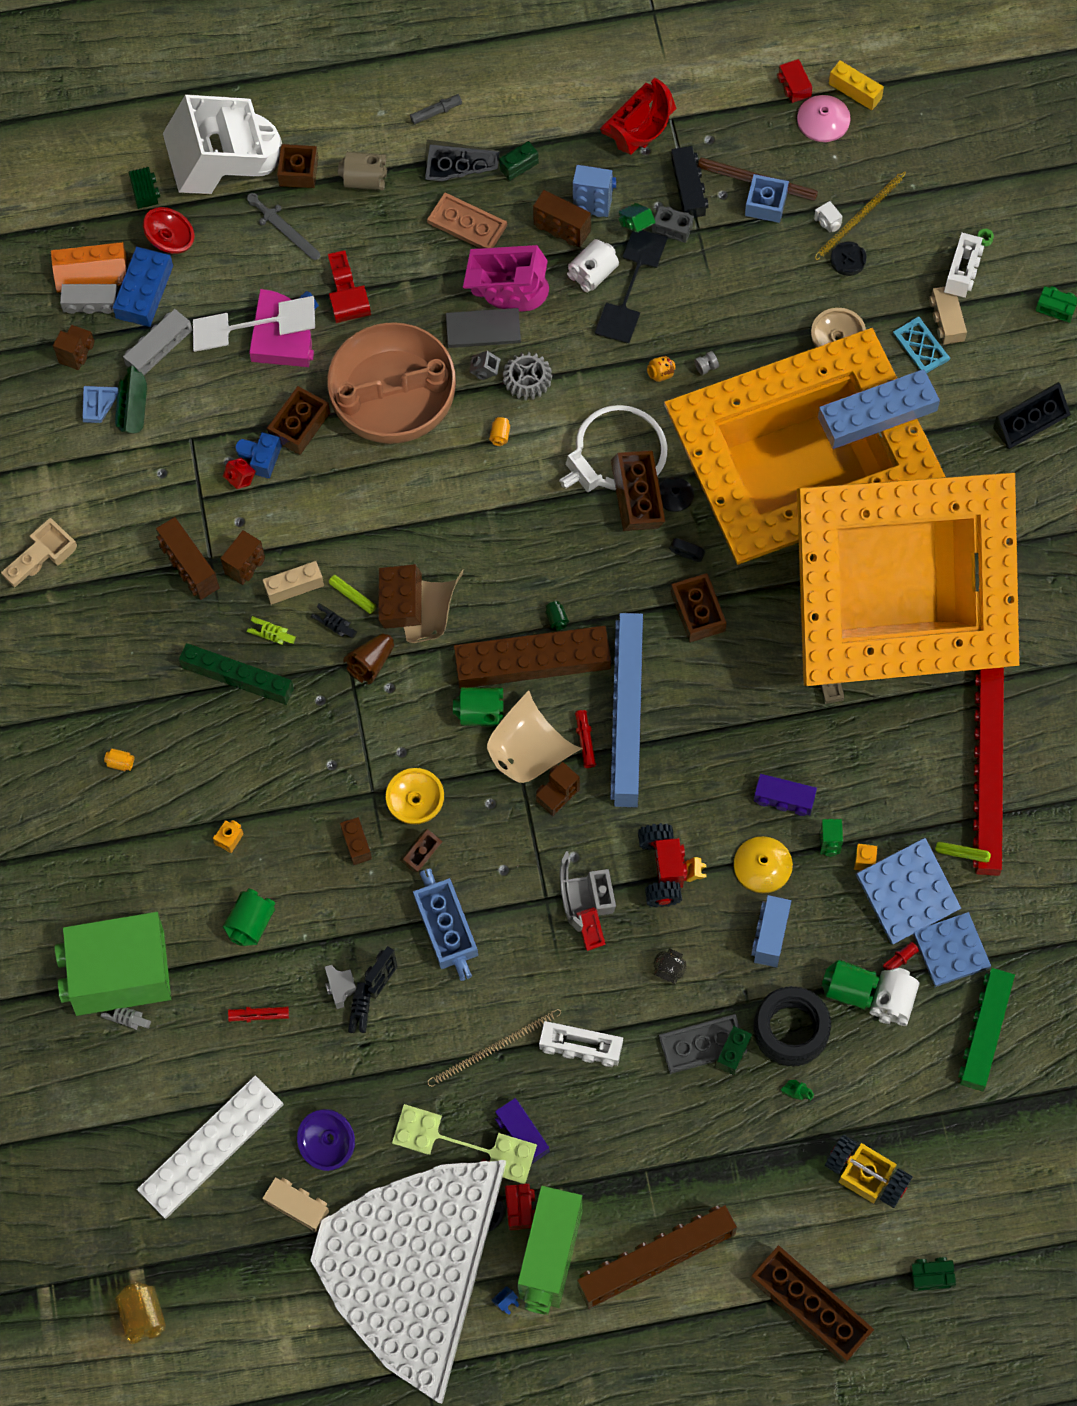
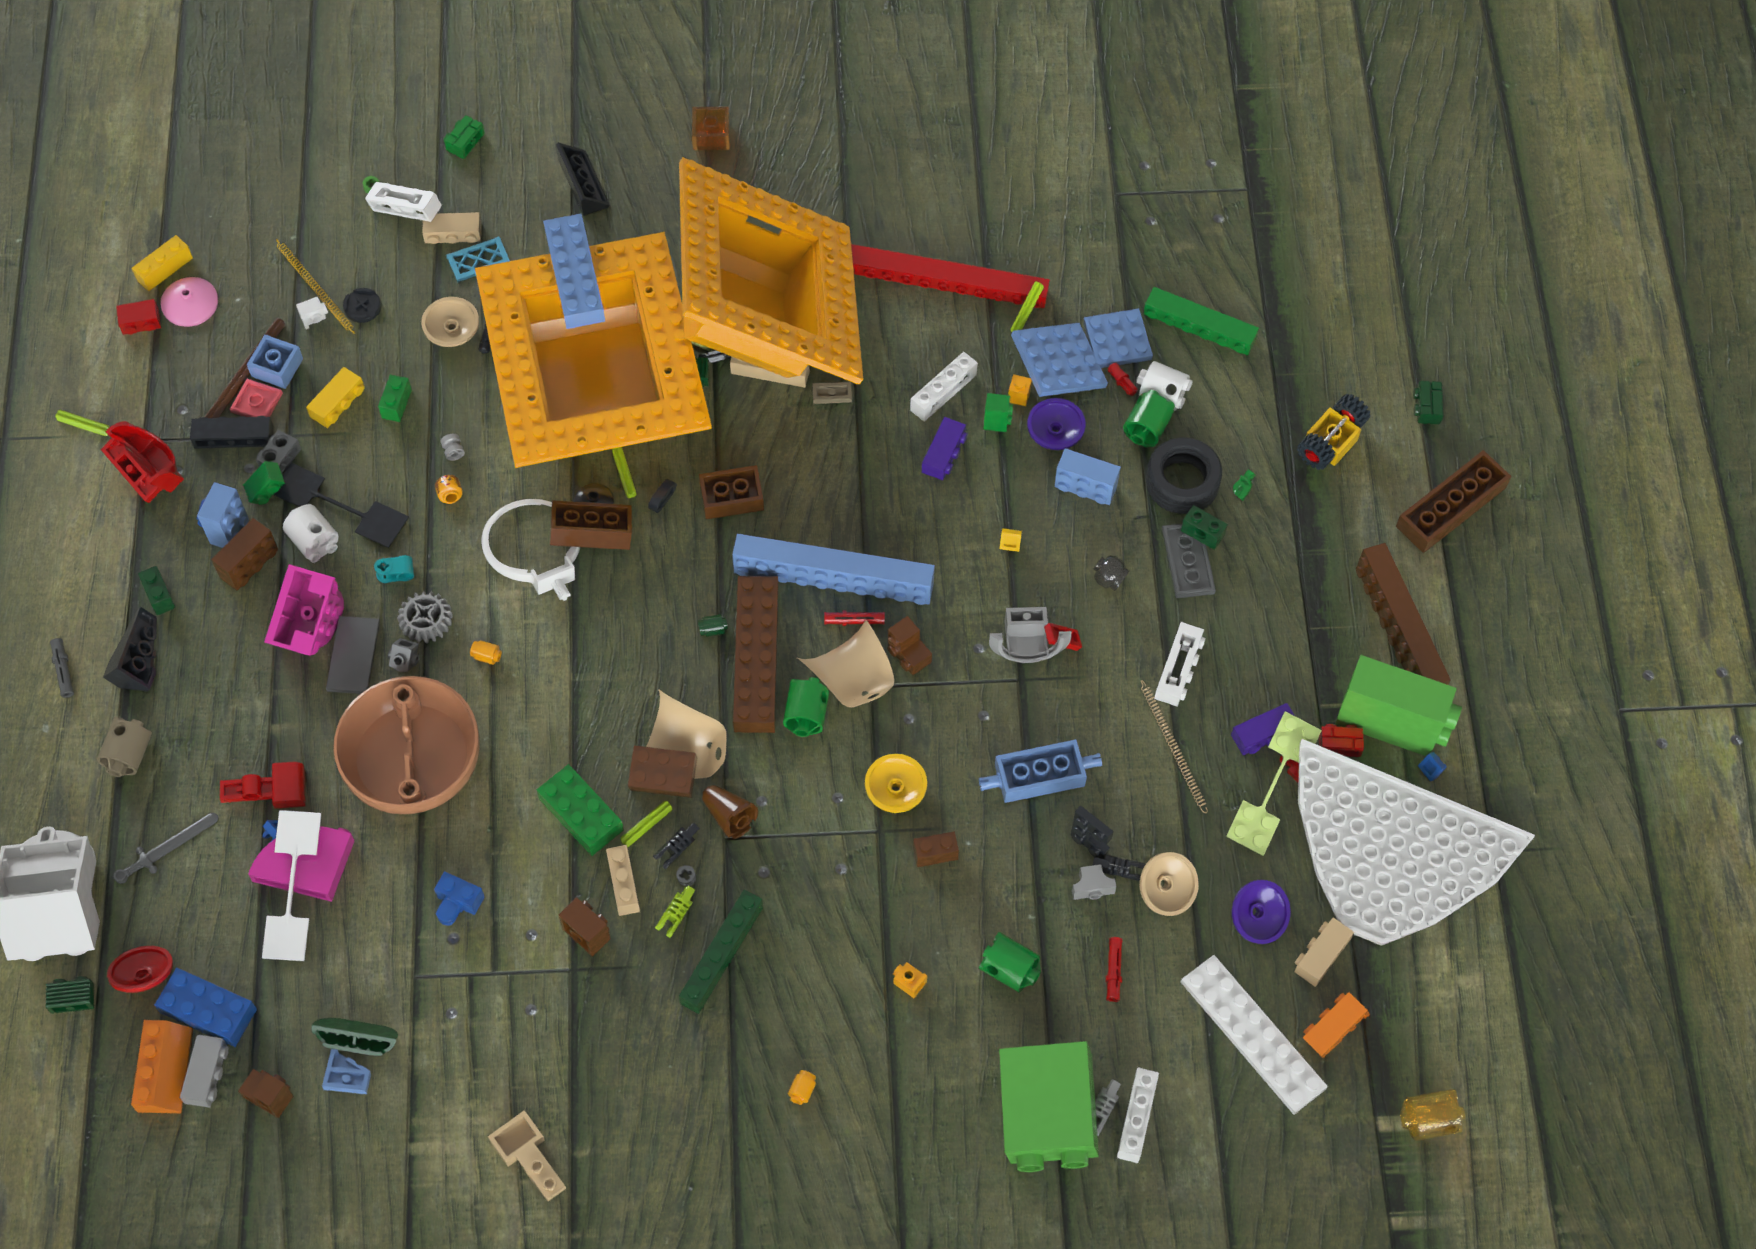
camera: 85 degrees left, 5 degrees down
light grey brick [123,309,192,375] -> none
reddish brown brick [156,517,220,600] -> none
red brick [223,458,256,489] -> none
reddish brown brick [267,386,330,455] -> none
reddish brown brick [277,144,318,188] -> none
reddish brown brick [400,829,443,873] -> none
nougat plate [427,193,507,249] -> none
brick [638,823,687,908] -> none
yellow dish [734,836,793,893] -> none
none -> lime axle [55,410,110,436]
none -> coral tile [230,379,283,417]
none -> yellow brick [306,367,365,428]
none -> teal piece [374,555,414,583]
none -> green brick [378,374,412,422]
none -> green brick [536,764,624,856]
none -> lime axle [612,447,636,498]
none -> dark grey bush [676,865,696,886]
none -> white brick [910,352,978,422]
none -> dark purple dish [1027,398,1086,450]
none -> white brick [1117,1068,1159,1163]
none -> tan dish [1140,852,1199,916]
none -> orange wedge [1303,992,1370,1058]

